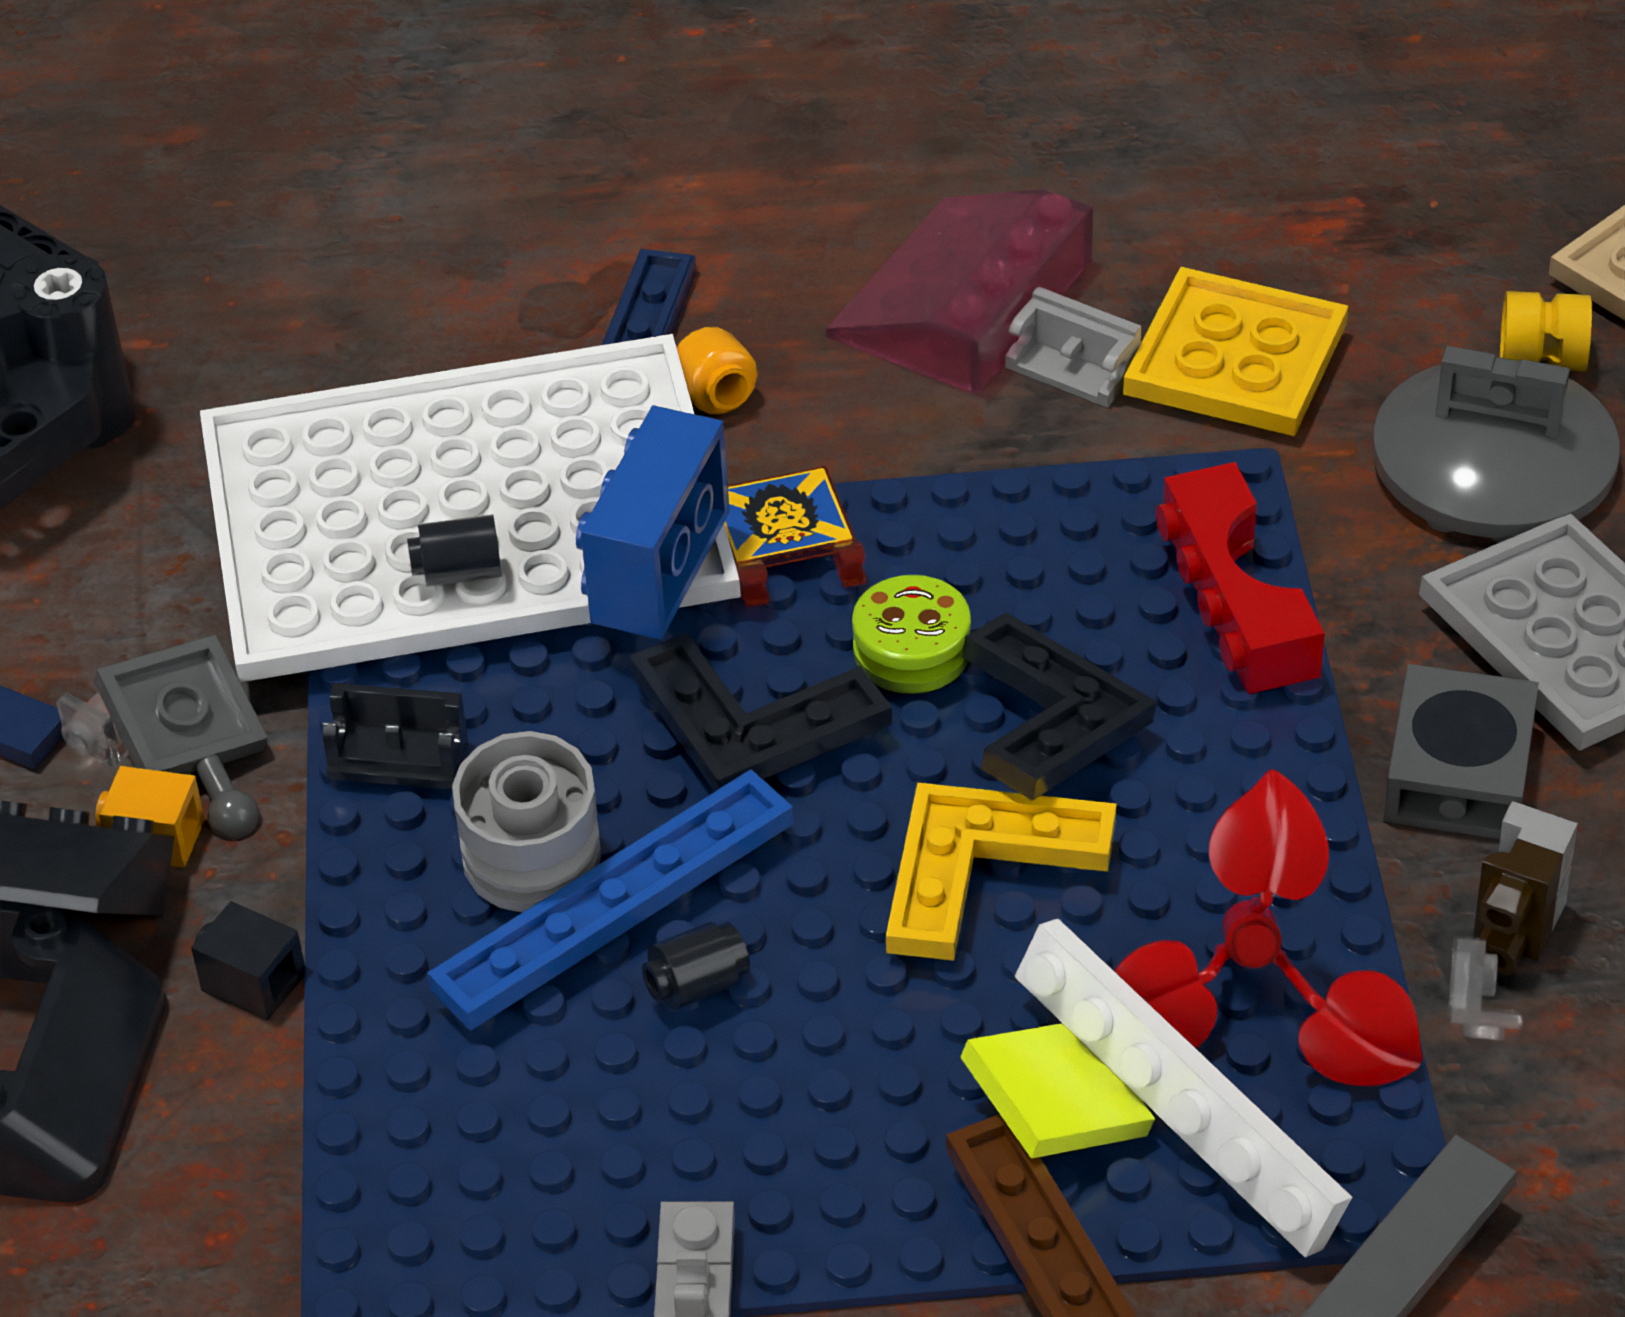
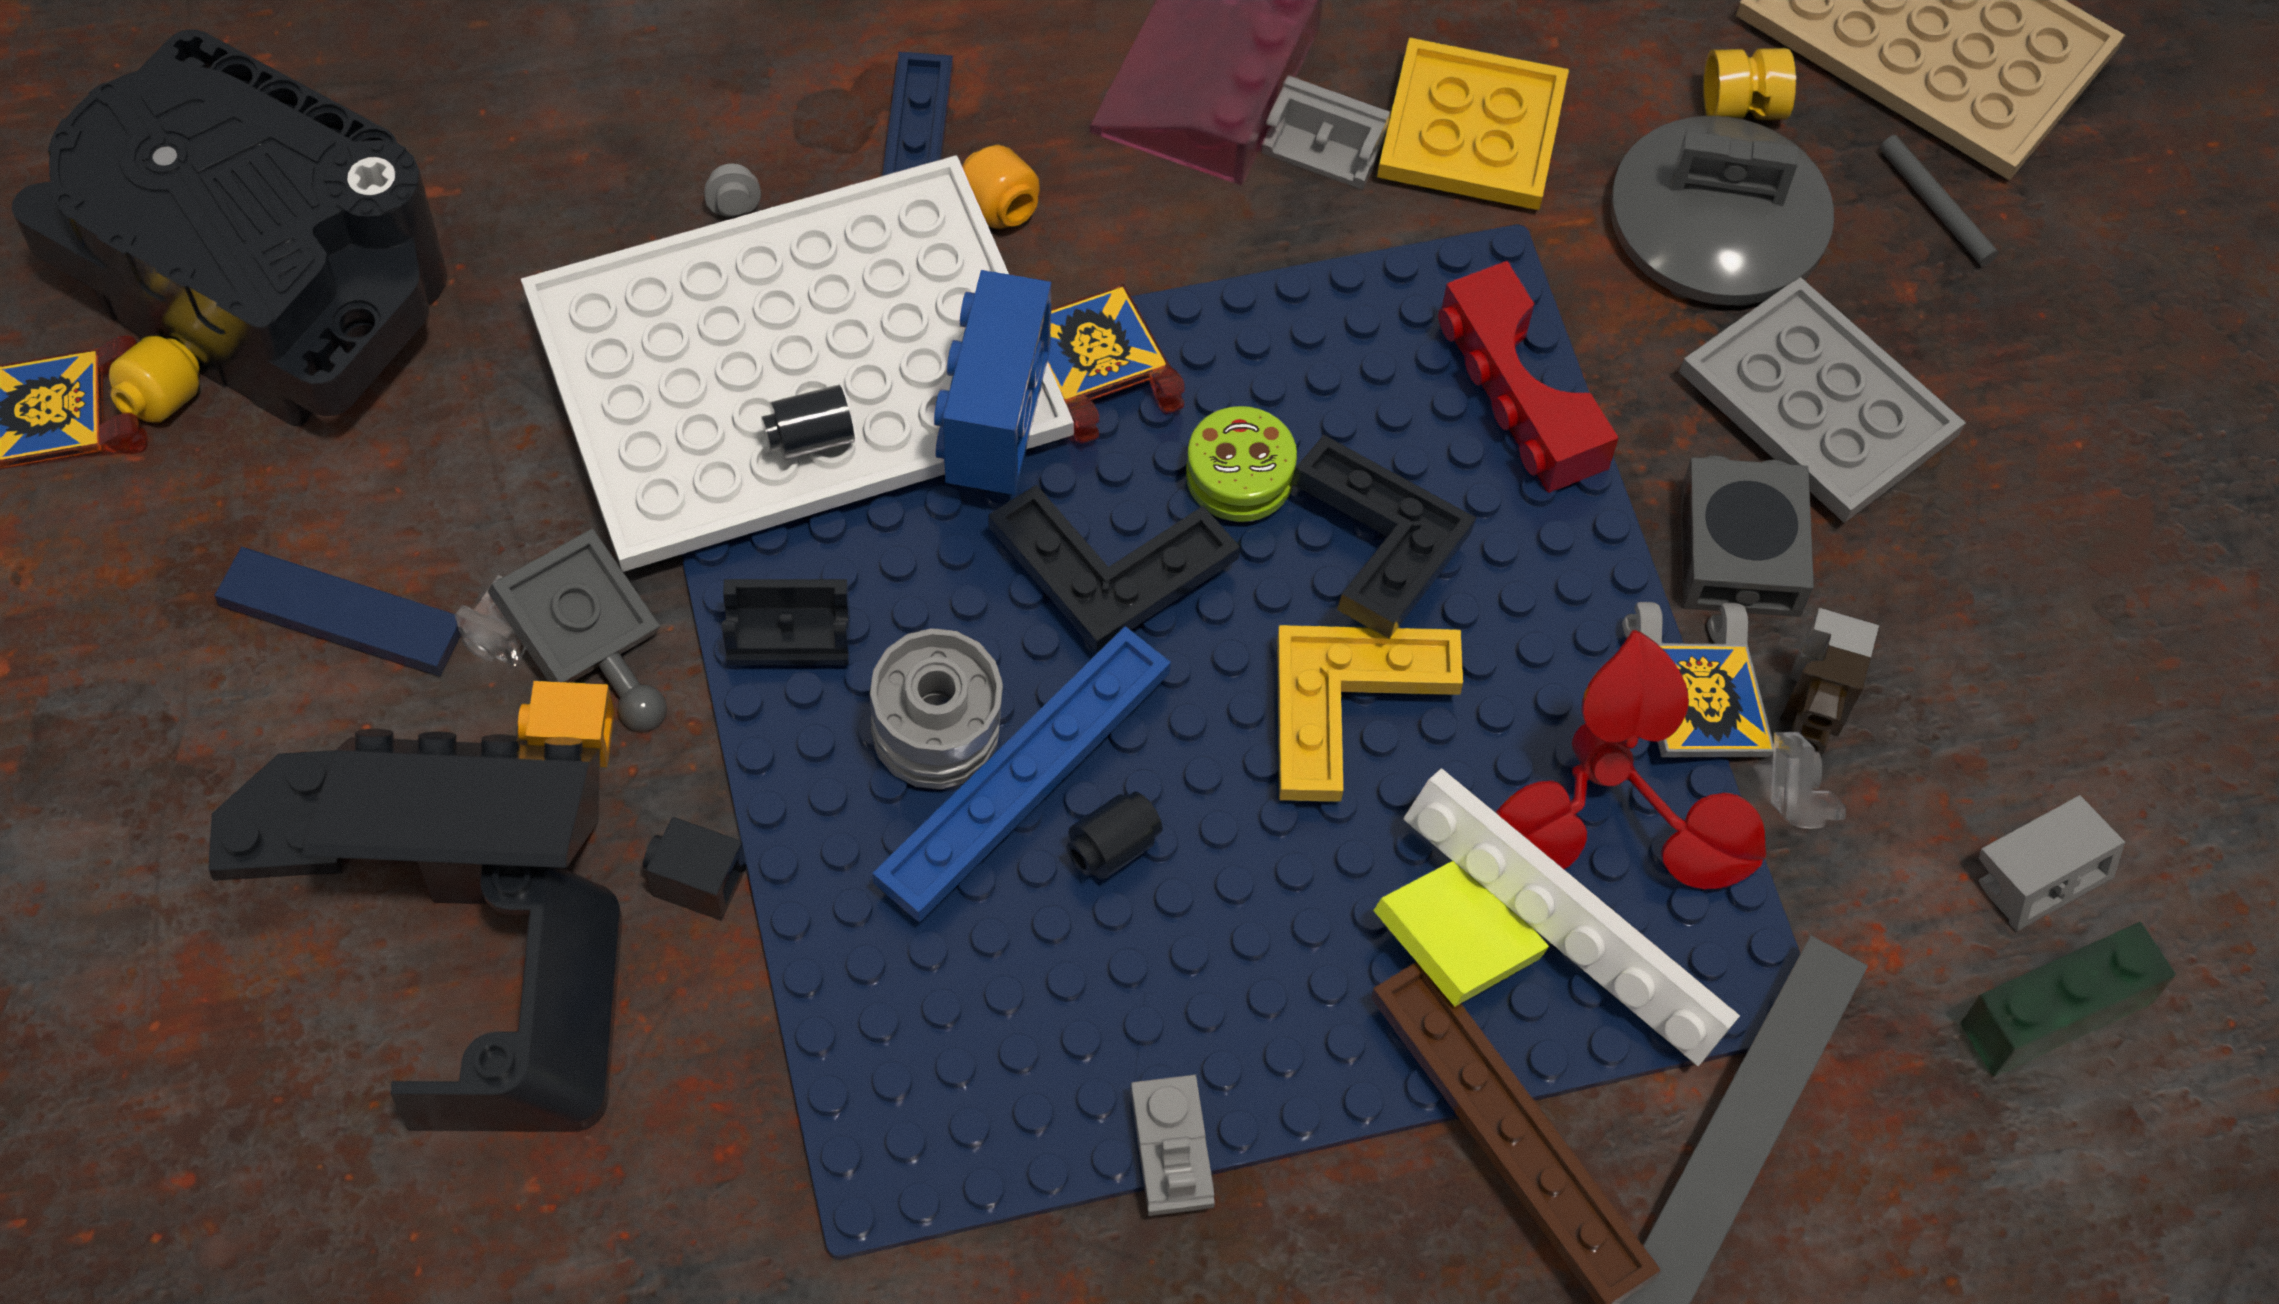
camera: 15 degrees left, 15 degrees up
none -> light grey plate [704,164,761,217]
none -> flag [1622,602,1775,757]

